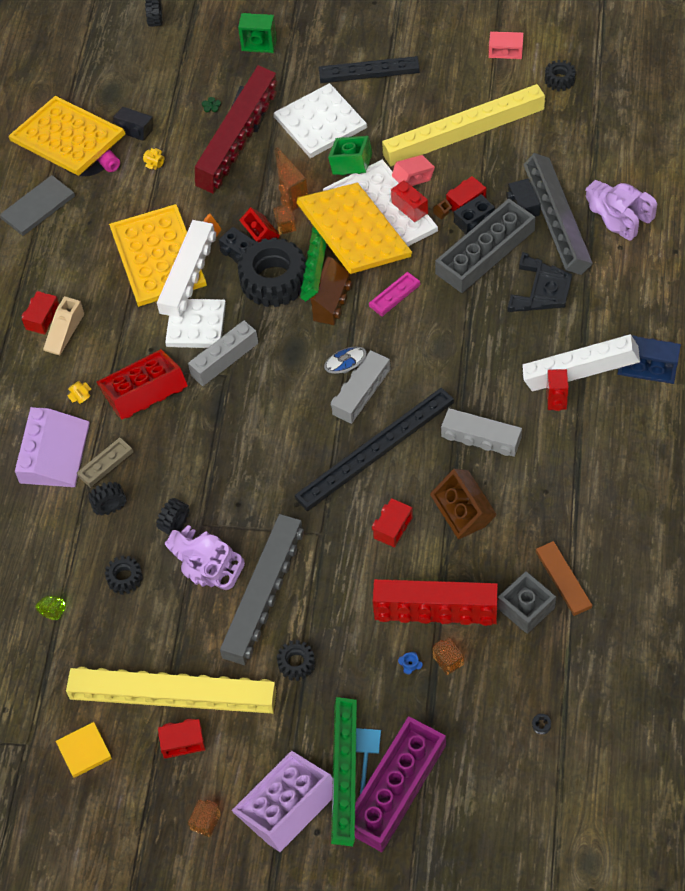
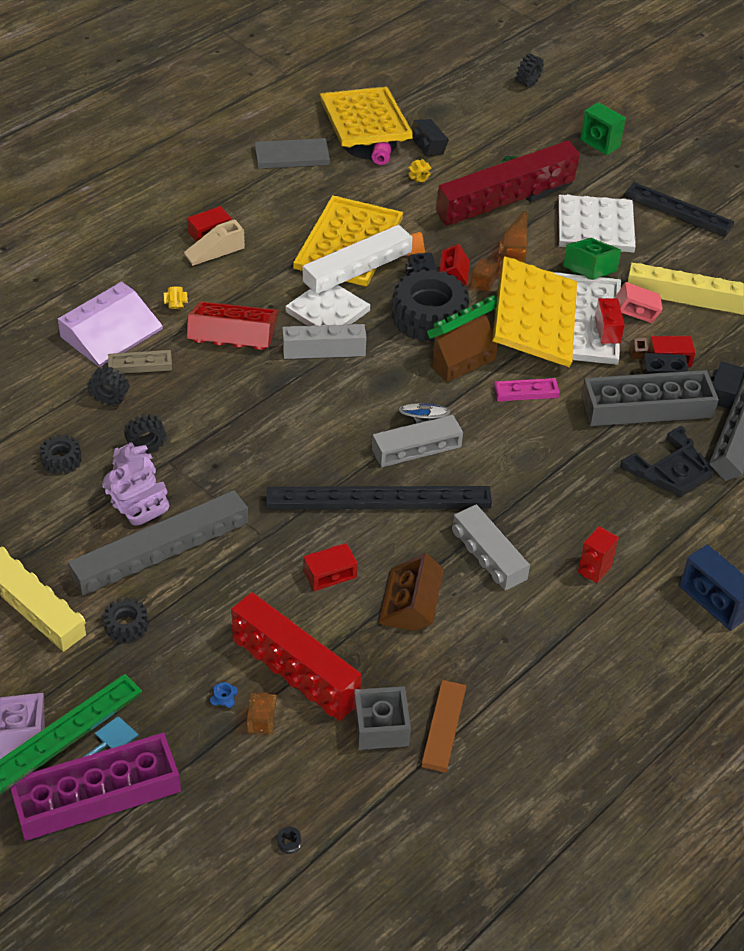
camera: 30 degrees right, 10 degrees down
white brick [523,334,640,391] -> none

